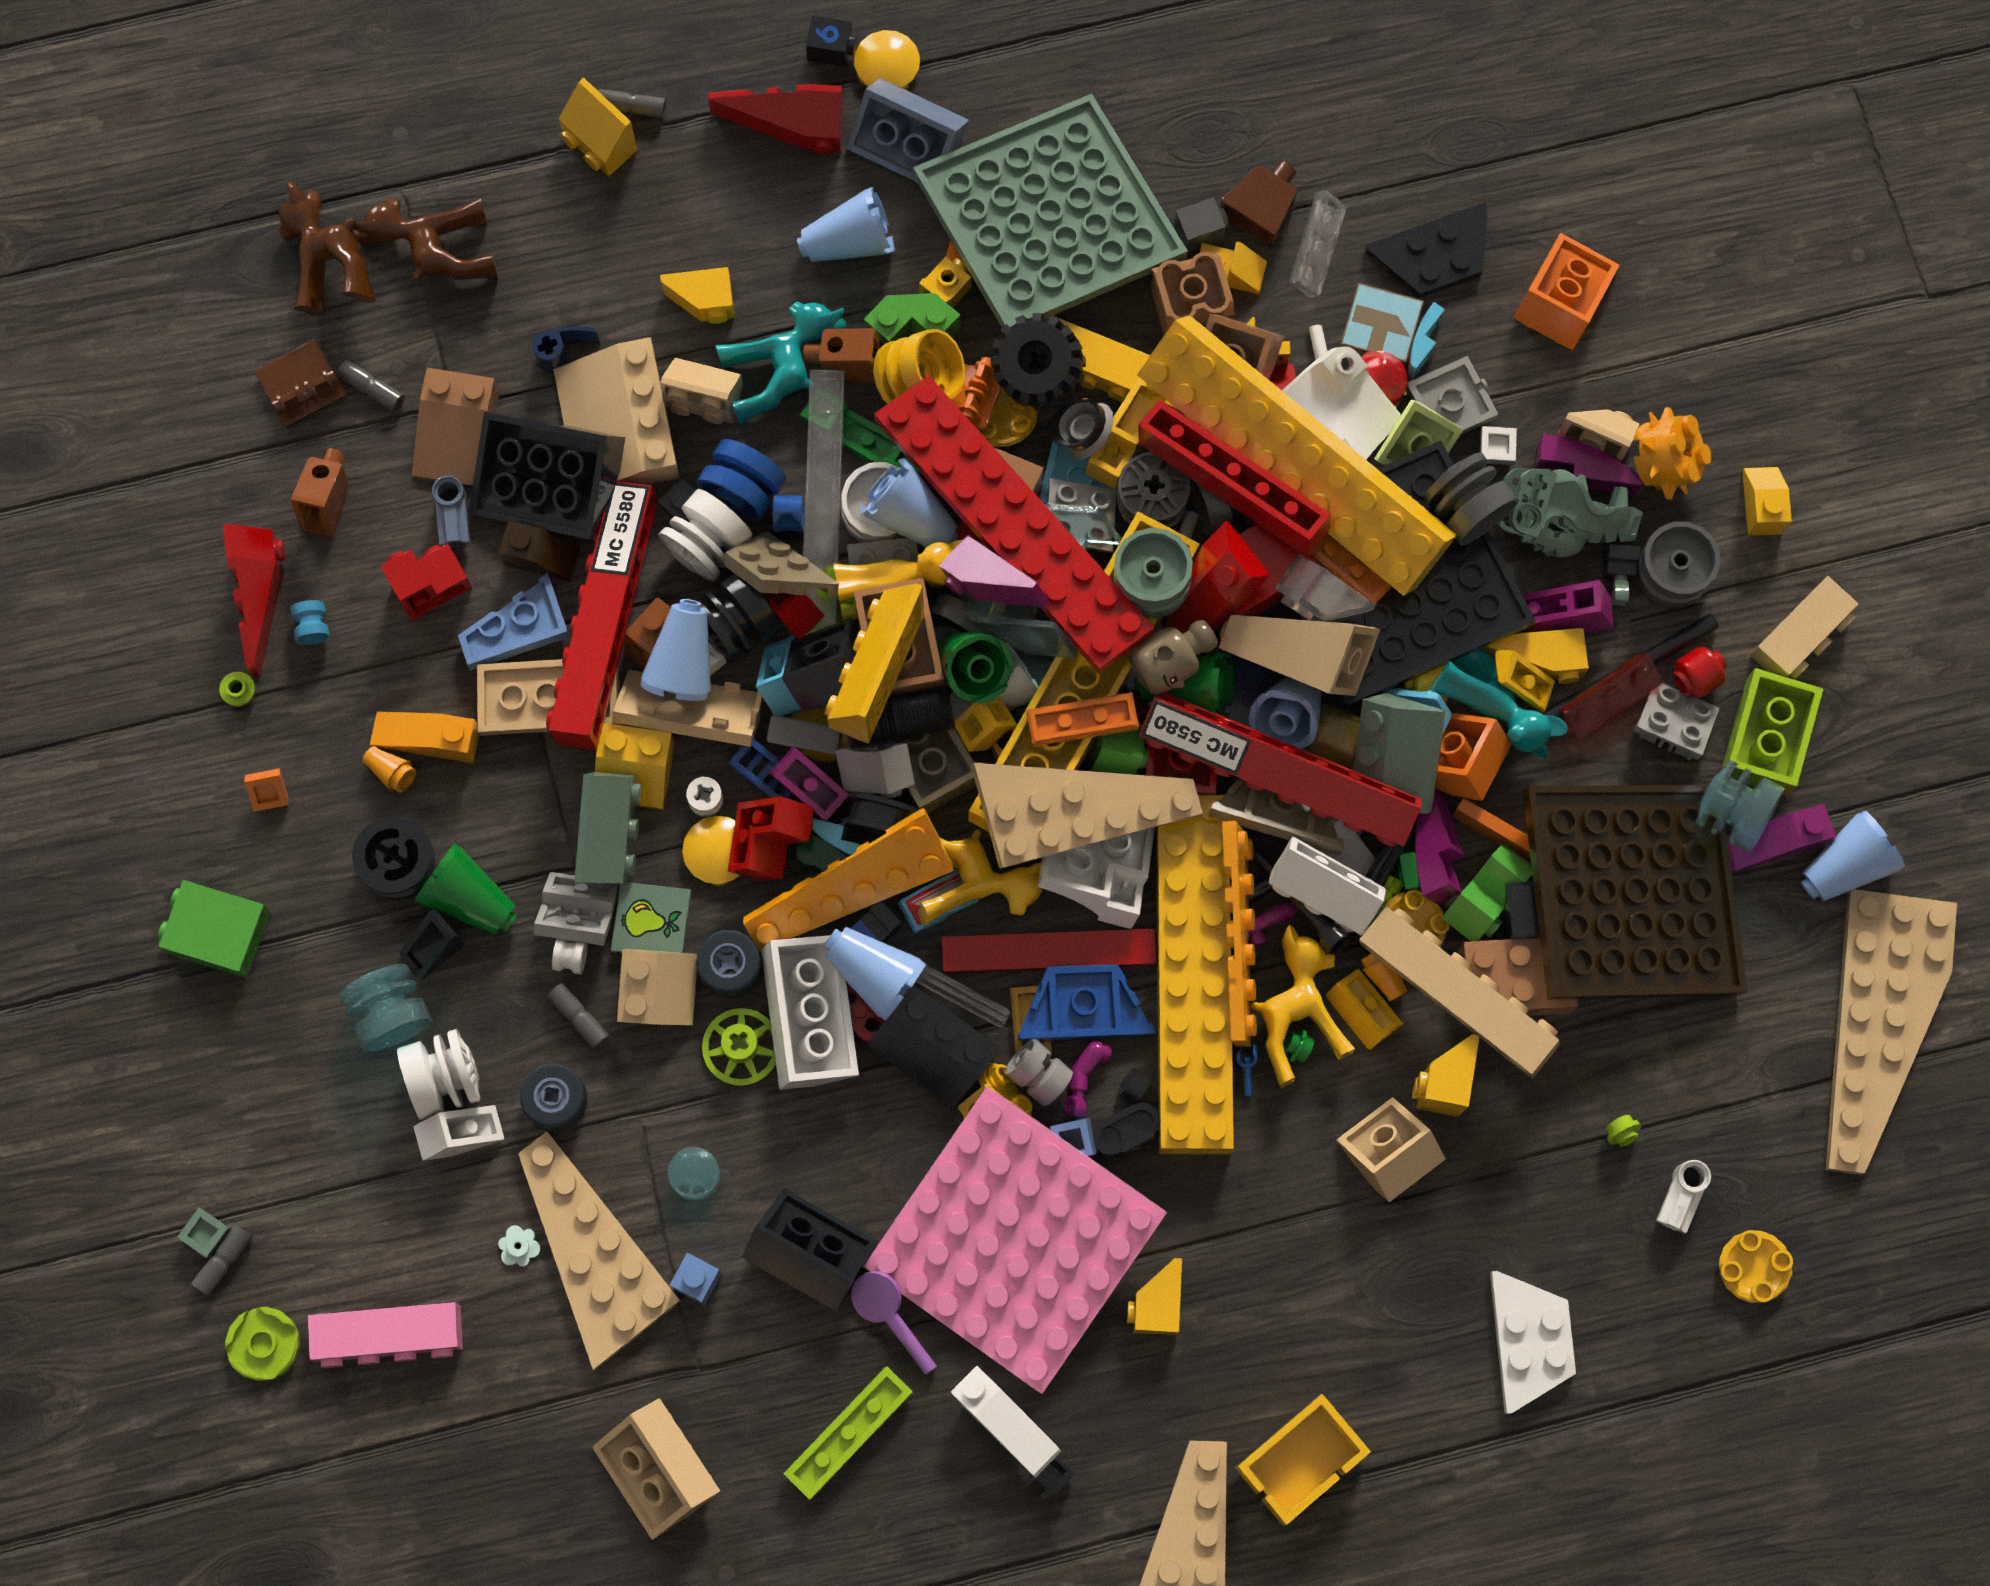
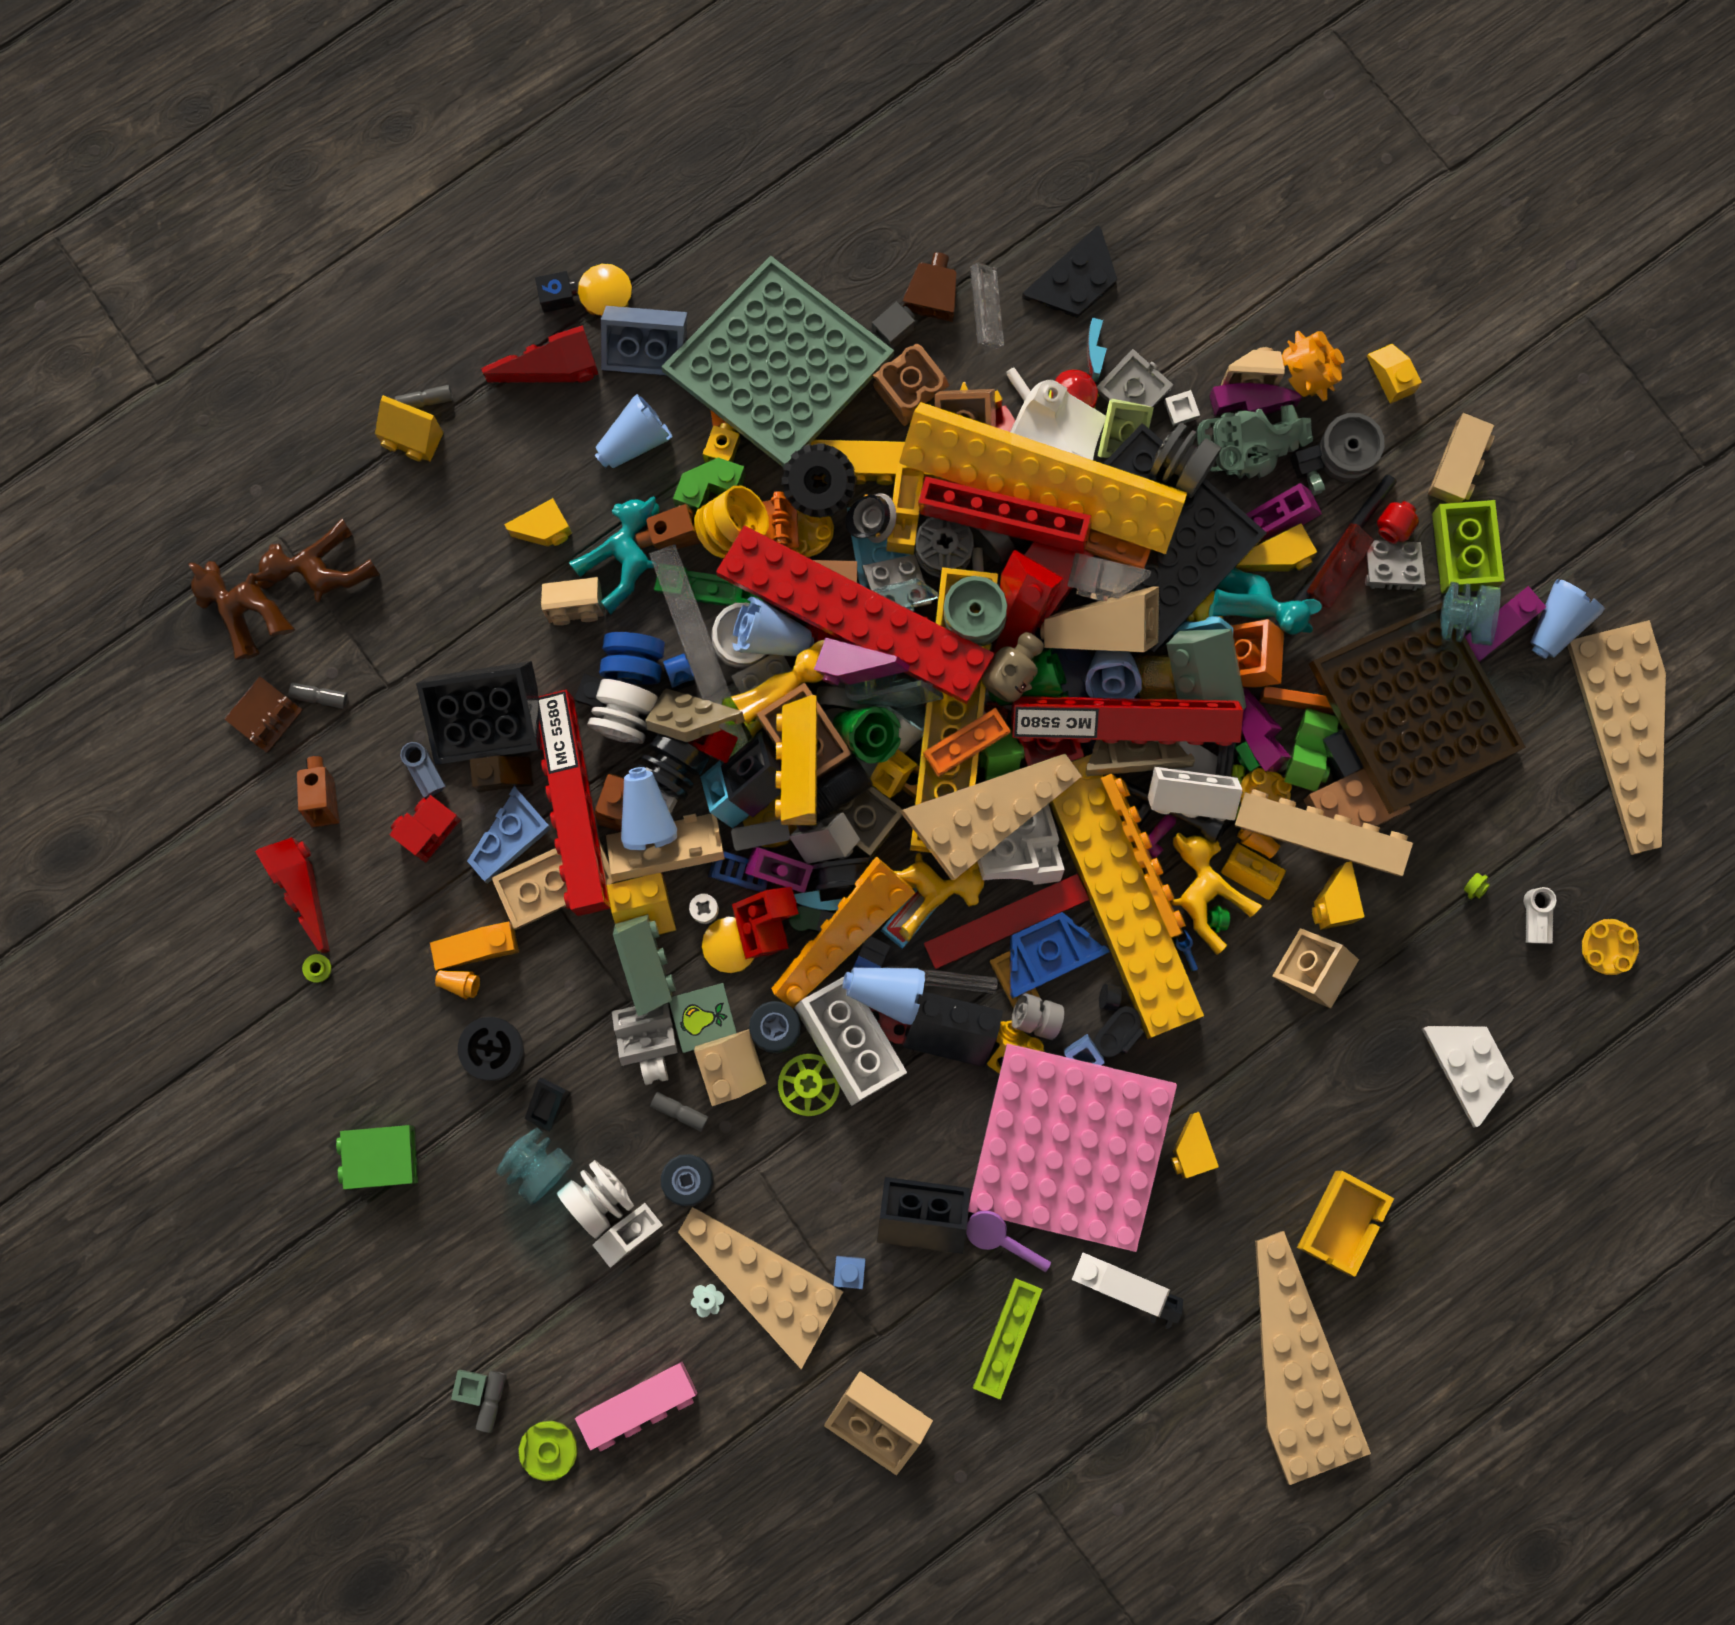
camera: 20 degrees left, 5 degrees up
orange plate [244,768,289,812] -> none
dark azure wheel [290,600,330,645] -> none
medium nougat slope [411,368,500,487] -> none
green cone [415,843,517,935] -> none
dark blue panel [532,326,600,372] -> none
tan slope [553,337,680,485] -> none
clear light blue wheel [668,1147,721,1201] -> none
magenta arm [1063,1041,1112,1118] -> none
yellow slope [1200,242,1267,294] -> none
medium azure tile [1340,283,1424,366] -> none
yellow slope [1495,650,1555,712] -> none
orange slope [1513,233,1620,351] -> none

